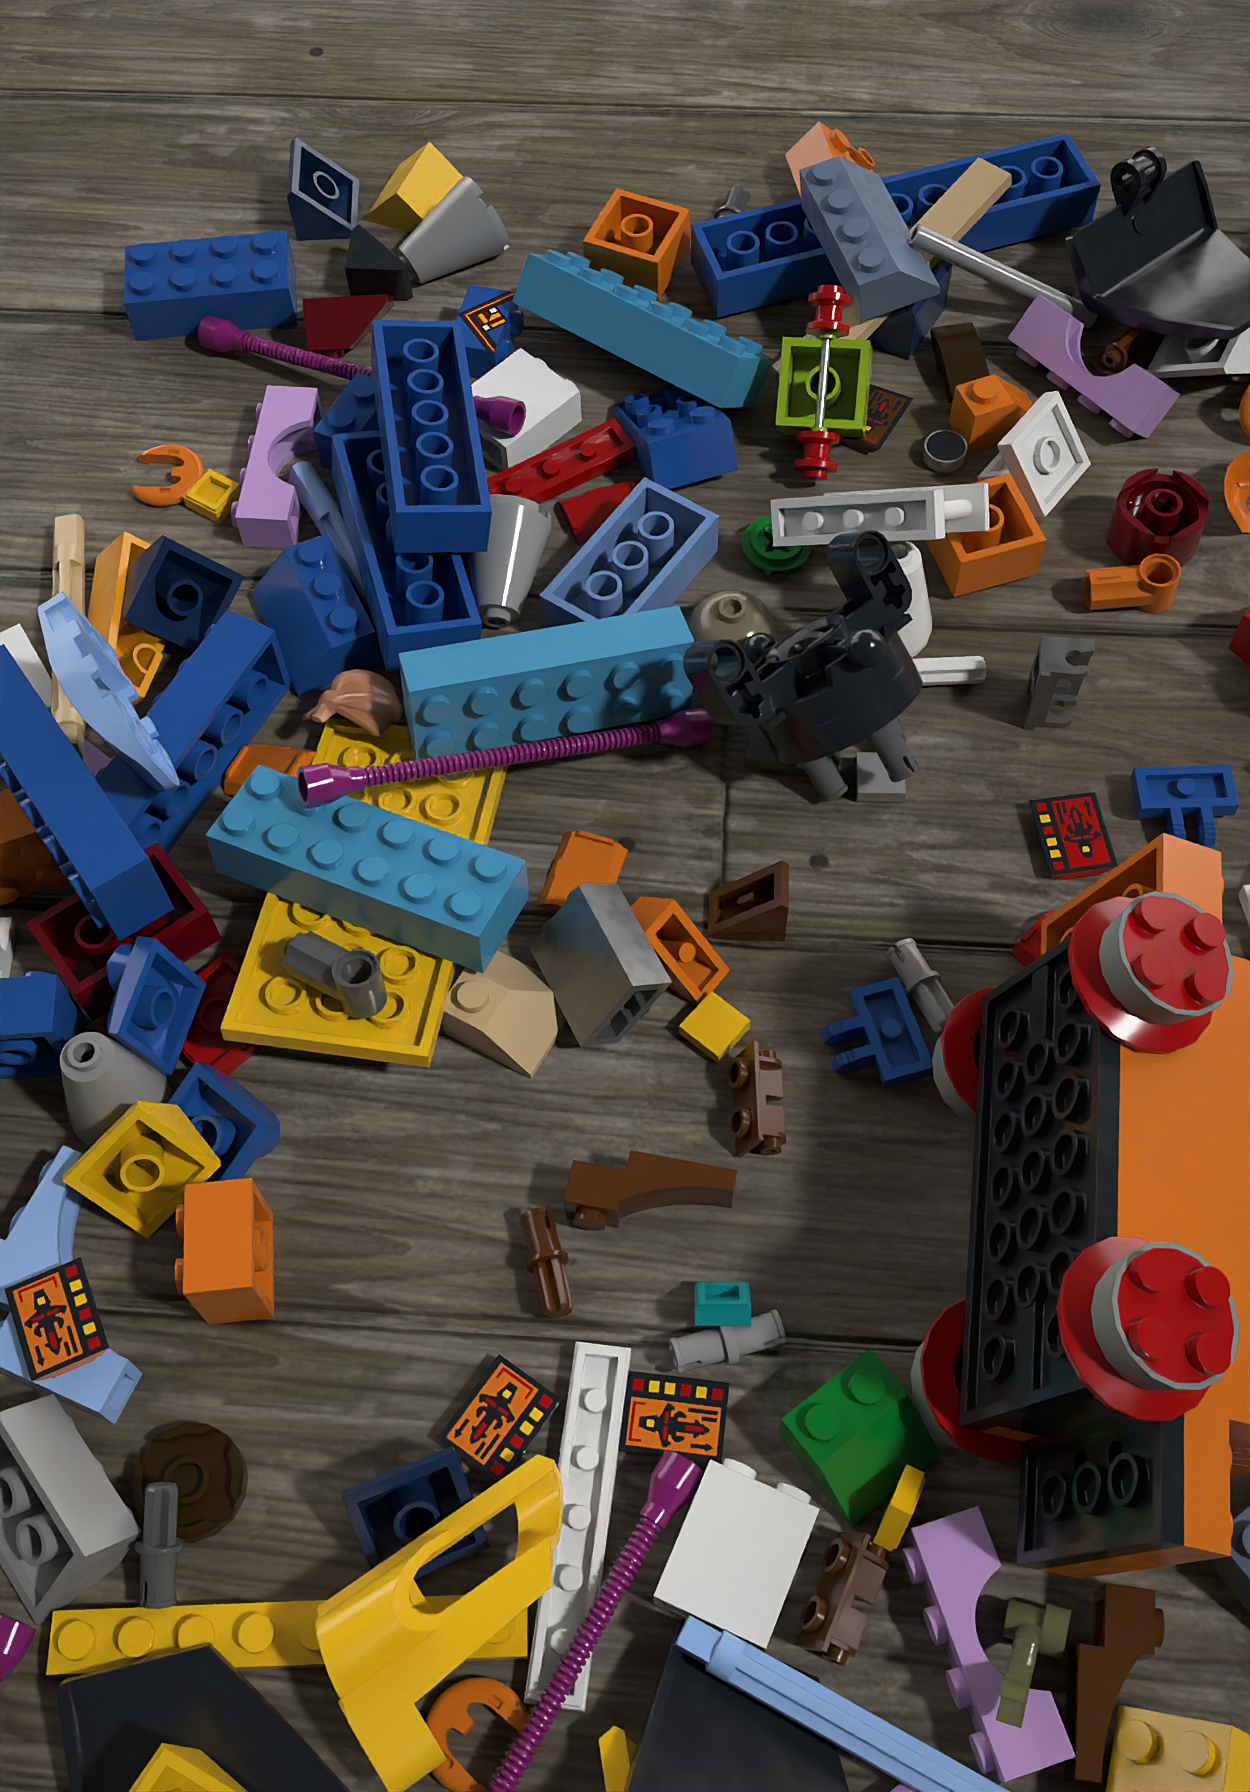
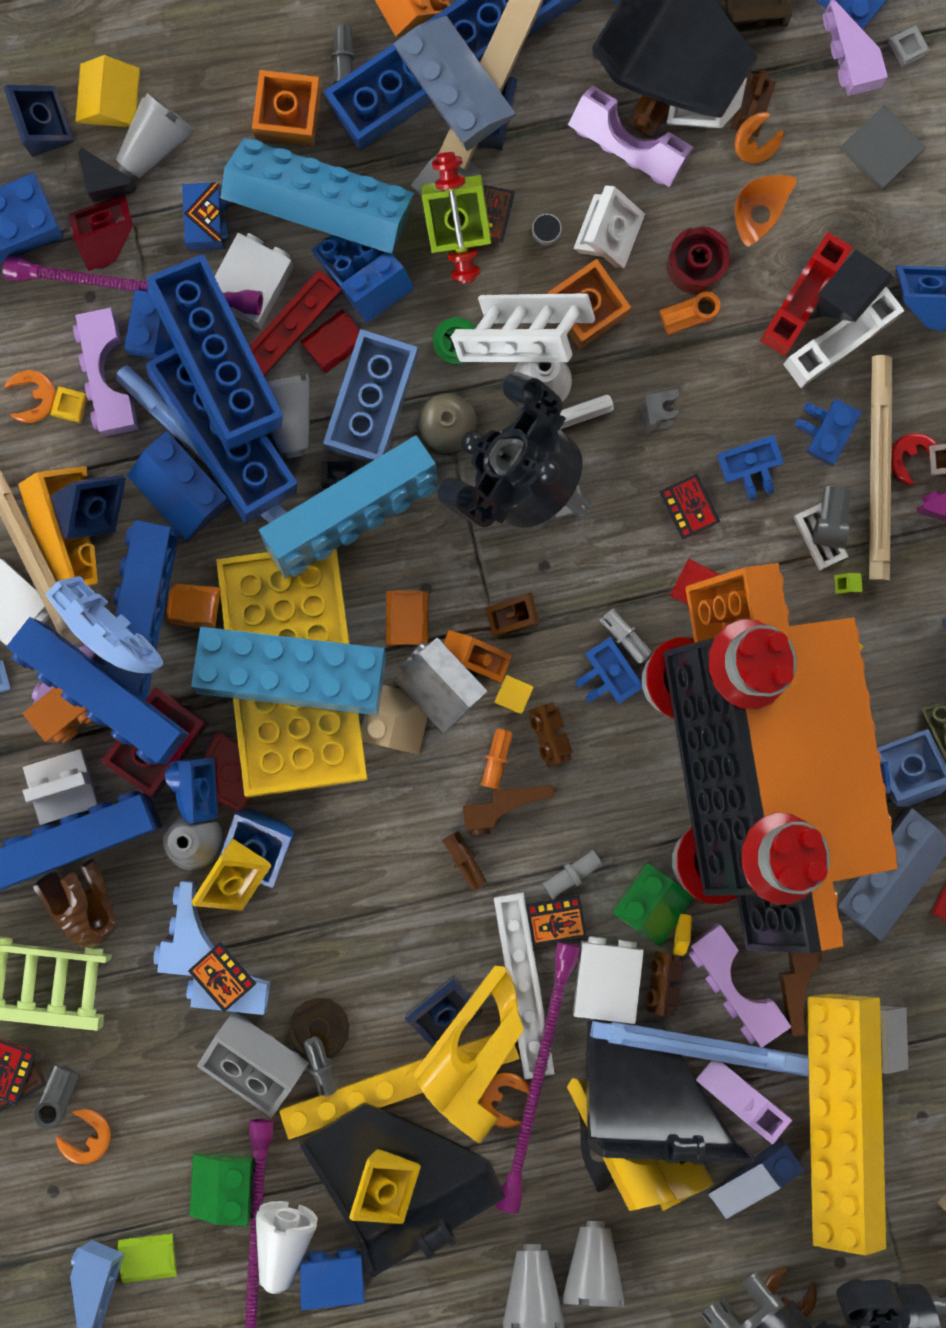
camera: 20 degrees left, 25 degrees up
orange brick [175,1178,274,1325] -> none
dark grey piece [282,931,387,1019] -> none
magenta hose [297,707,712,807] -> none
nougat hat [302,669,403,737] -> none
piece [437,1354,562,1483] -> none
teal tile [694,1282,751,1326] -> none
light grey piece [909,224,1098,329] -> none
dark brown slope [930,322,990,403] -> none
orange slope [949,374,1034,452] -> none
olive brick [996,1599,1072,1728] -> none
none -> orange axle [480,728,513,790]

